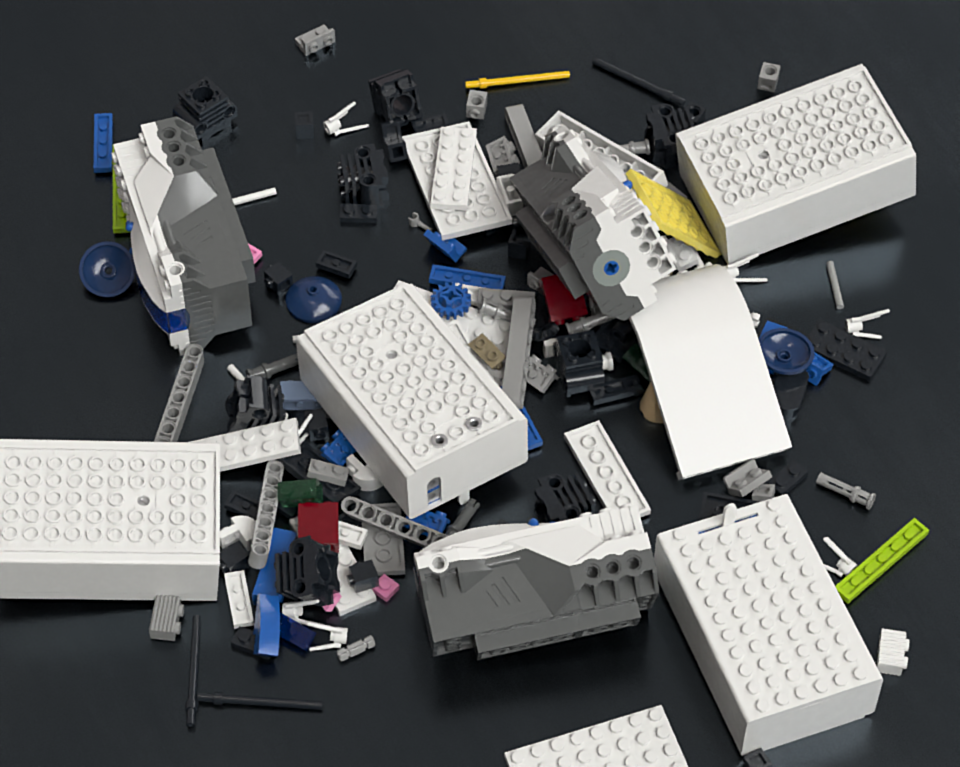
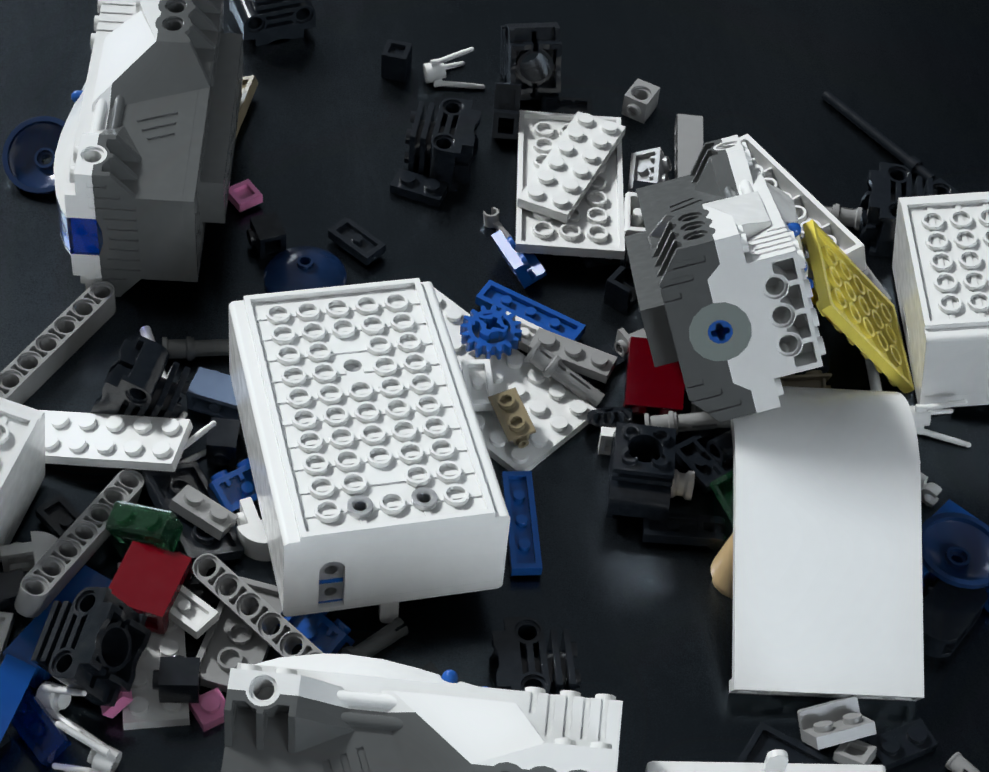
camera: 15 degrees right, 5 degrees down
white bar [232,187,277,206] -> none
yellow bar [465,71,570,89] -> none
light grey beam [502,296,536,409] -> none
light grey bracket [527,354,560,394] -> none
white plate [564,420,651,517] -> none
white bracket [663,235,699,272] -> none

